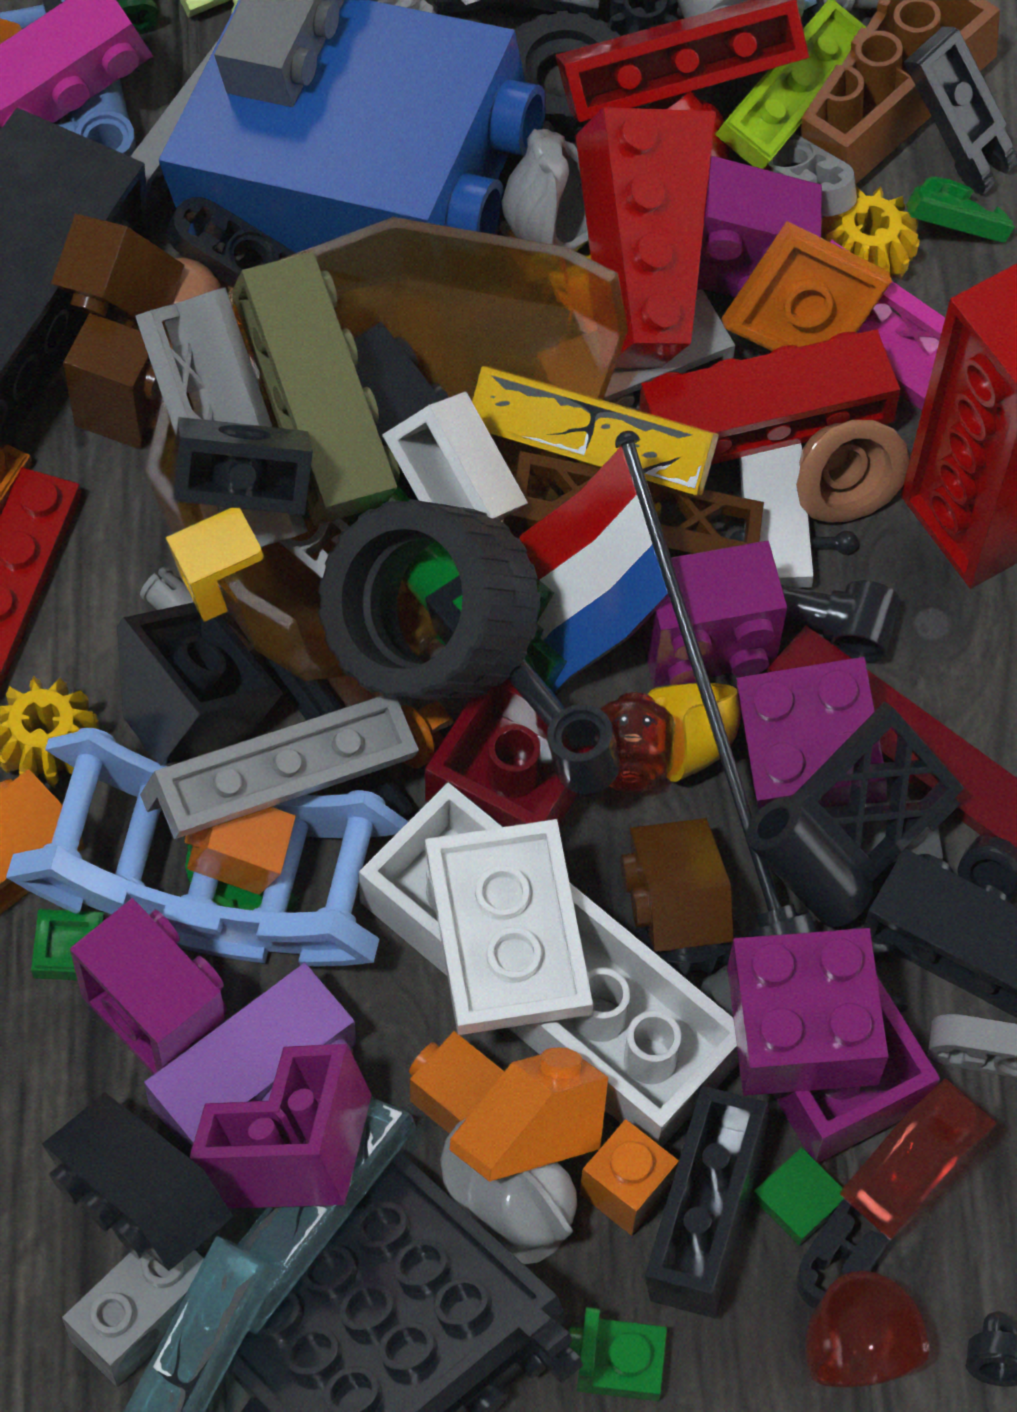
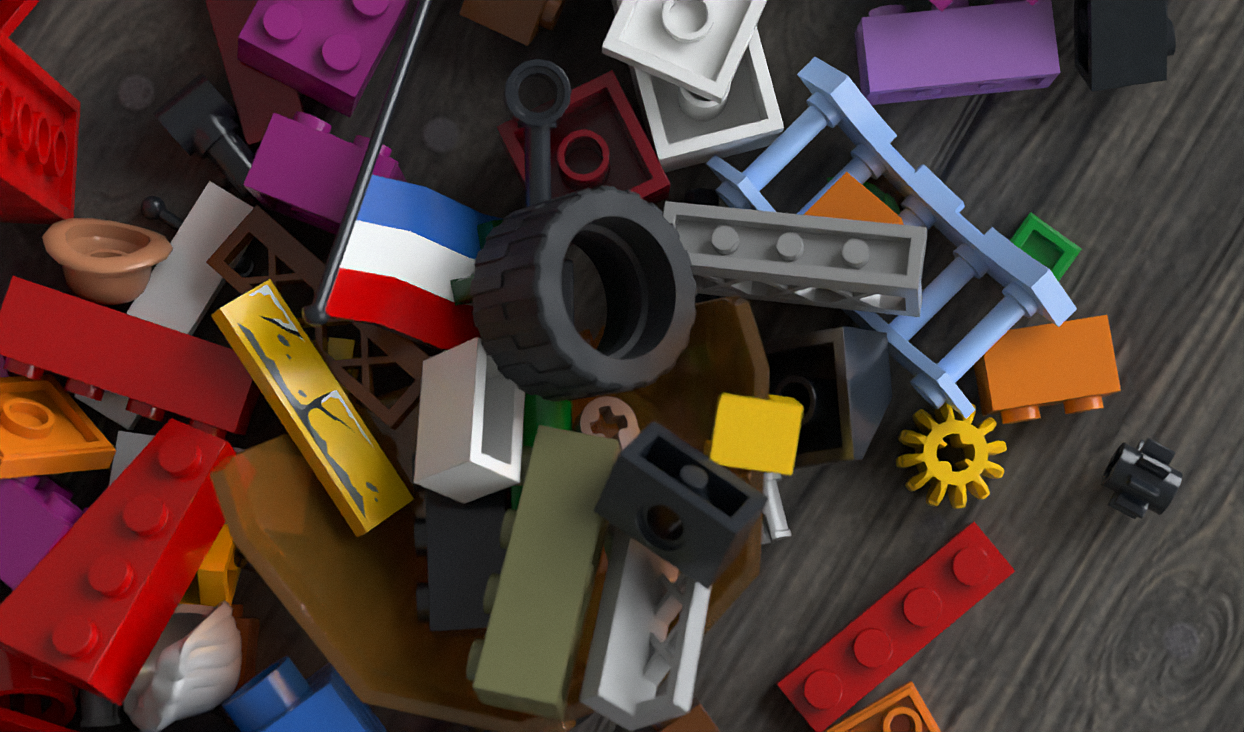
camera: 145 degrees left, 20 degrees up
magenta brick [70,898,228,1075] -> none
clear red head [599,692,676,793] -> none
yellow helmet [644,683,741,782] -> none

